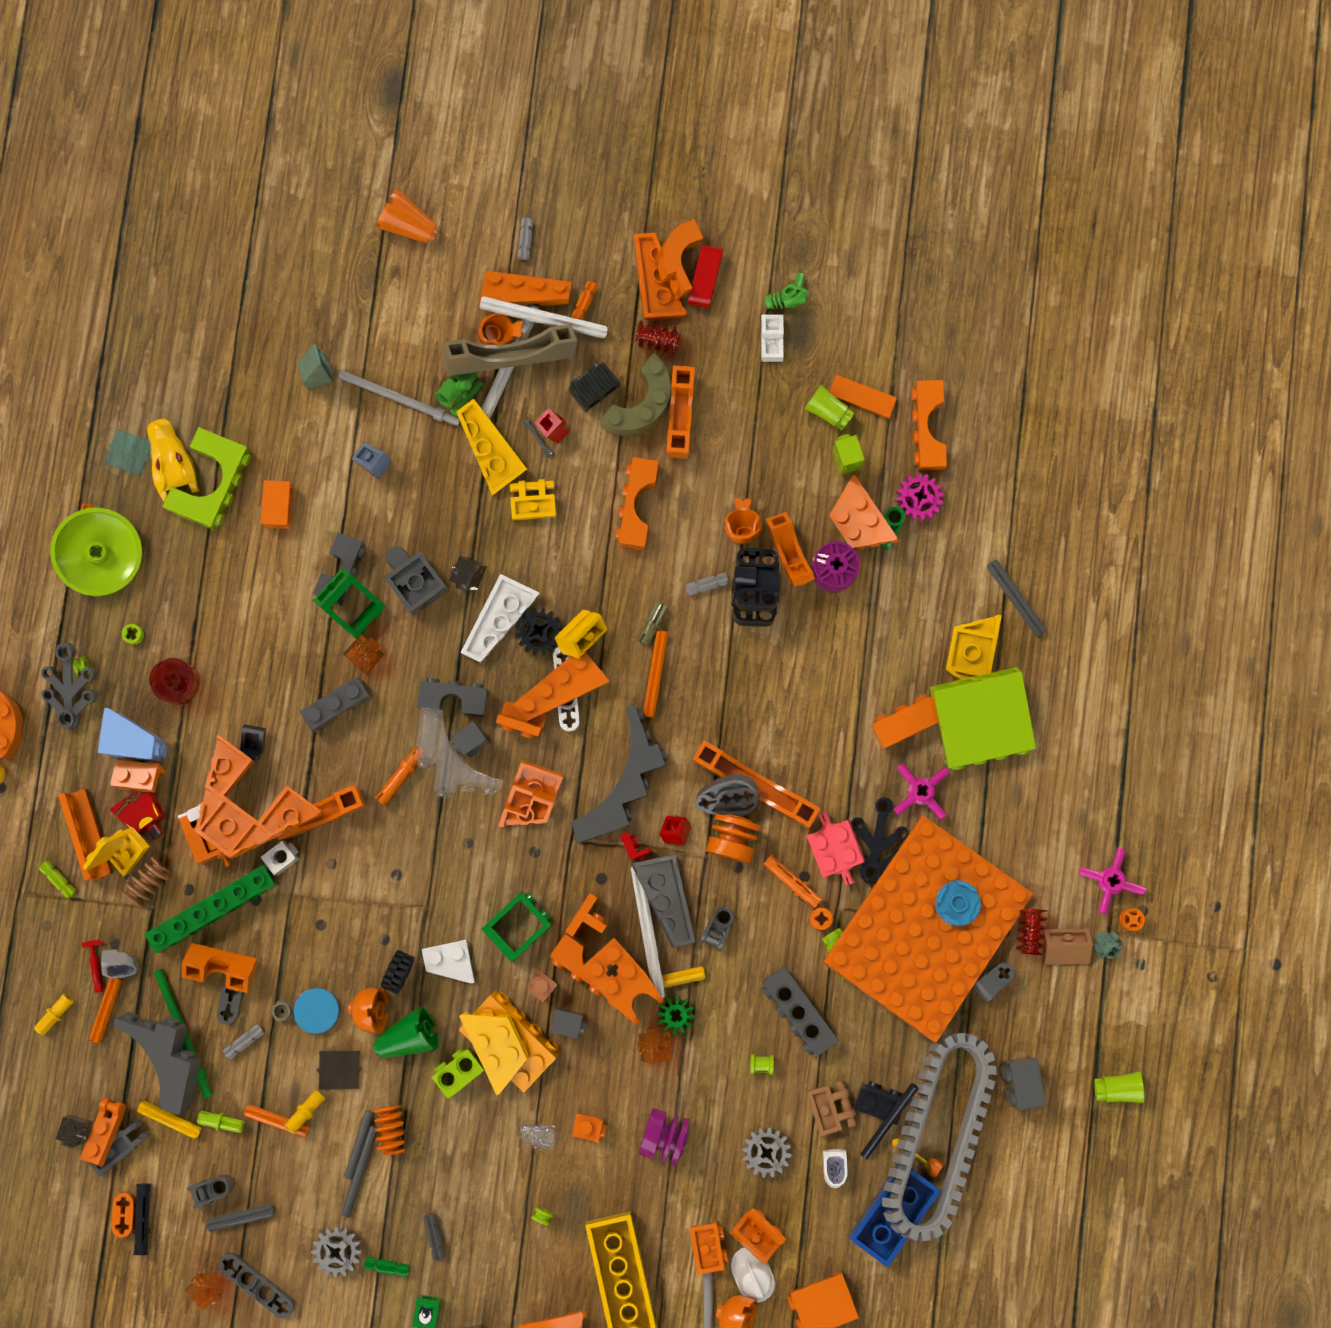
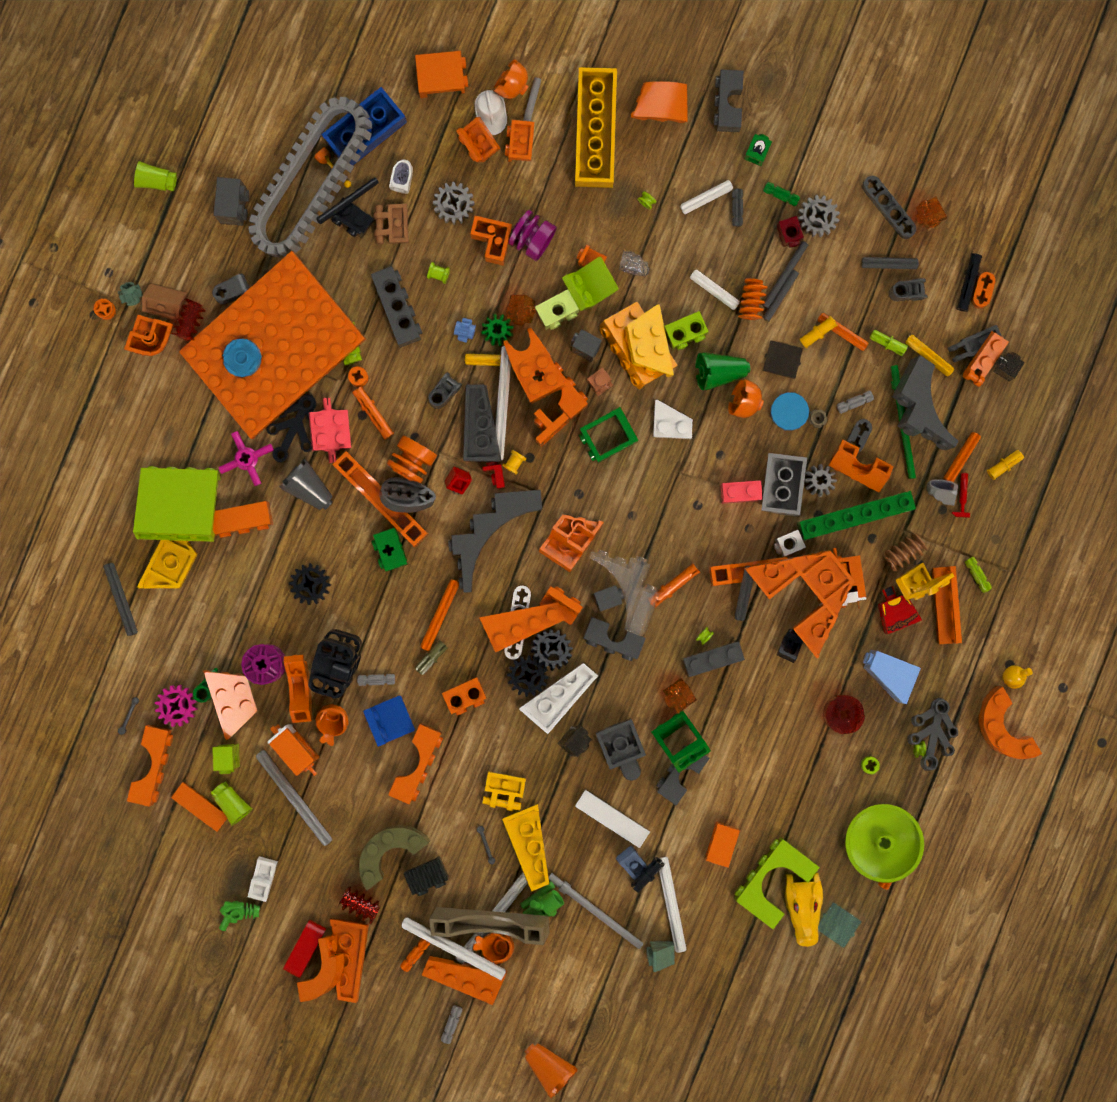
camera: 170 degrees left, 5 degrees up
orange bracket [110,758,166,793] -> none
black tyre [380,950,415,995] -> none
red brick [534,407,570,444] -> none
yellow brick [555,609,607,659] -> none
orange arch [666,365,695,459] -> none
dark pink bar [1078,847,1146,915] -> none
none -> dark grey hinge [118,697,139,735]
none -> orange brick [124,315,173,356]
none -> light grey axle [256,750,332,846]
none -> orange piece [268,724,320,776]
none -> dark grey cone [279,459,333,510]
none -> black gear [289,563,331,605]
none -> blue bracket [363,695,415,747]
none -> green brick [371,528,409,572]
none -> orange brick [442,677,487,716]
none -> medium blue gear [454,318,476,343]
none -> orange brick [470,216,513,266]
none -> yellow bush [502,450,526,475]
none -> black gear [530,629,573,671]
none -> yellowish green brick [535,289,579,330]
none -> lime bracket [562,257,619,311]
none -> white tile [575,790,650,848]
none -> black pin [631,857,665,893]
none -> white axle [659,857,686,953]
none -> white axle [680,180,733,214]
none -> white axle [690,270,740,310]
none -> lime bush [696,627,714,645]
none -> coral brick [721,480,763,504]
none -> dark grey axle [735,566,753,621]
none -> light grey slope [761,453,807,517]
none -> dark red brick [776,216,804,248]
none -> light grey gear [804,464,837,497]

